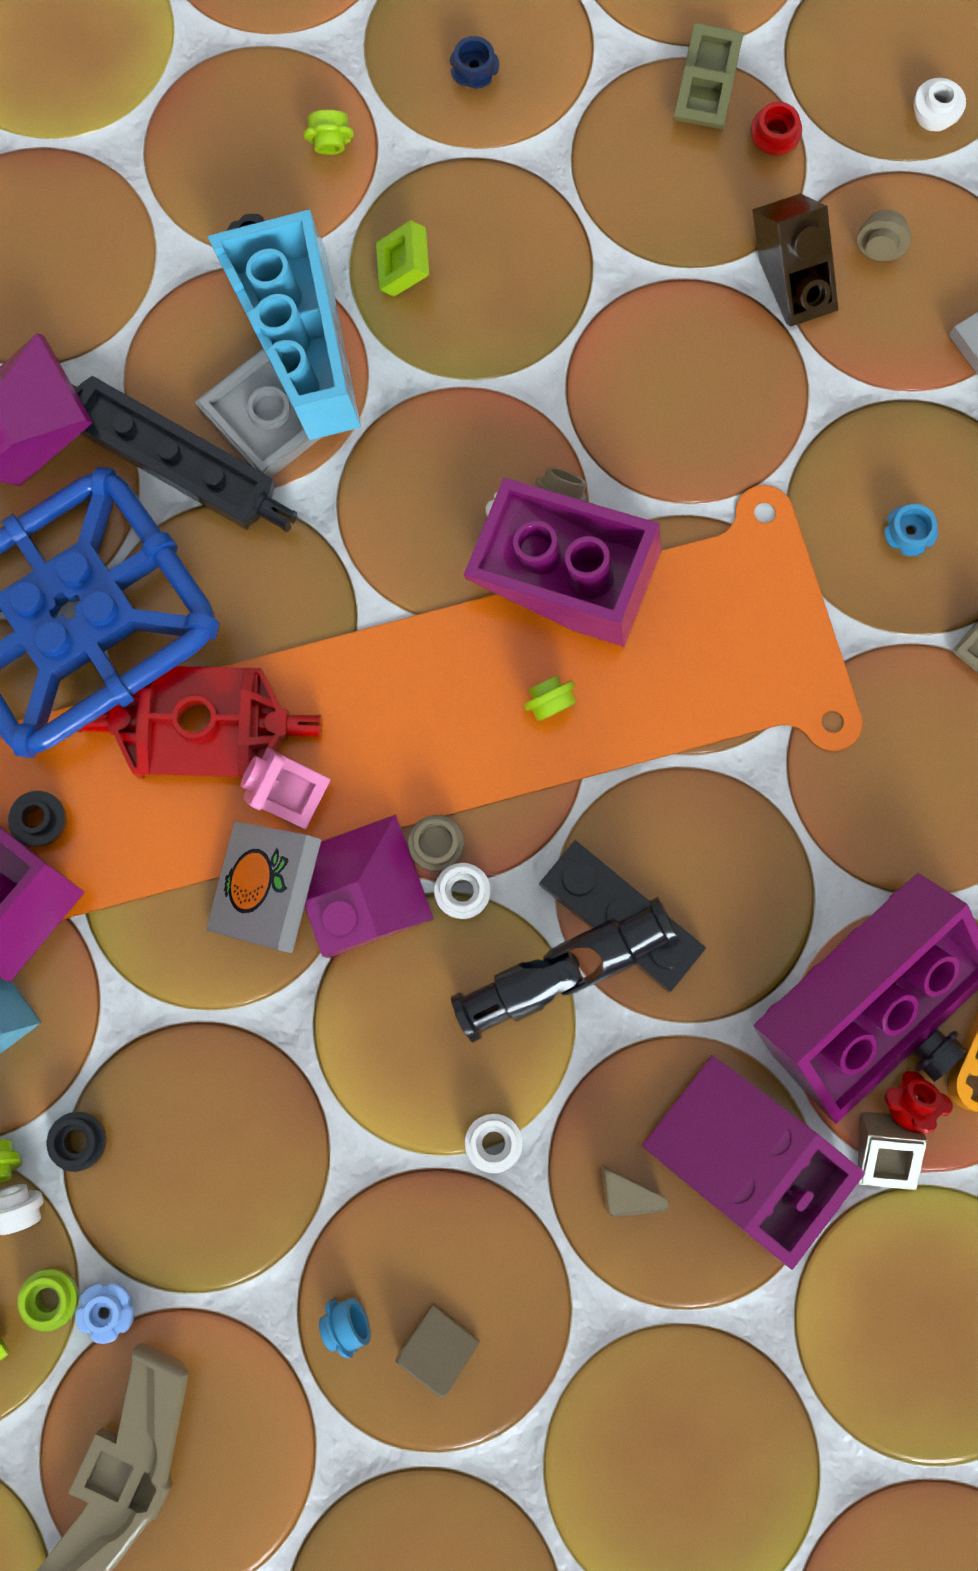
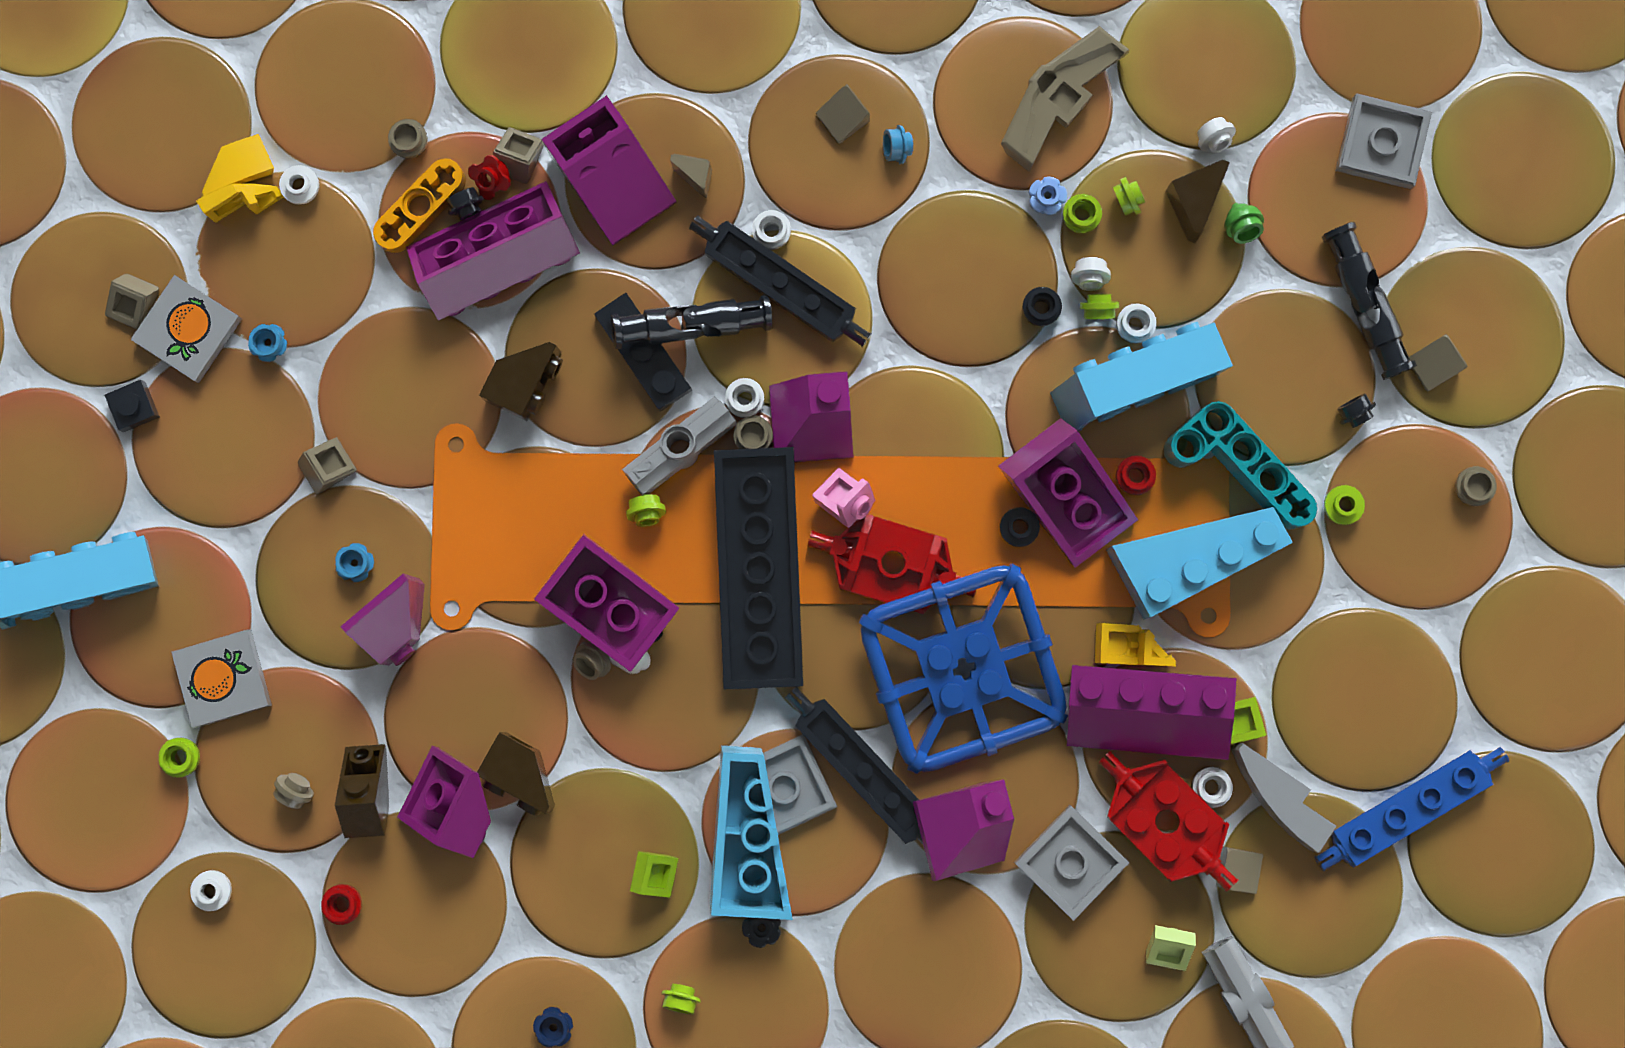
camera: 155 degrees left, 5 degrees up
light grey tile [206,821,321,953] -> none
olive slope [673,23,744,130] -> none
none -> magenta slope [340,574,425,666]
none -> magenta slope [397,745,491,858]
none -> dark brown slope [477,732,555,816]
none -> dark brown slope [479,342,563,421]
none -> light grey piece [622,396,737,495]
none -> black plate [689,215,872,347]
none -> black plate [714,447,804,690]

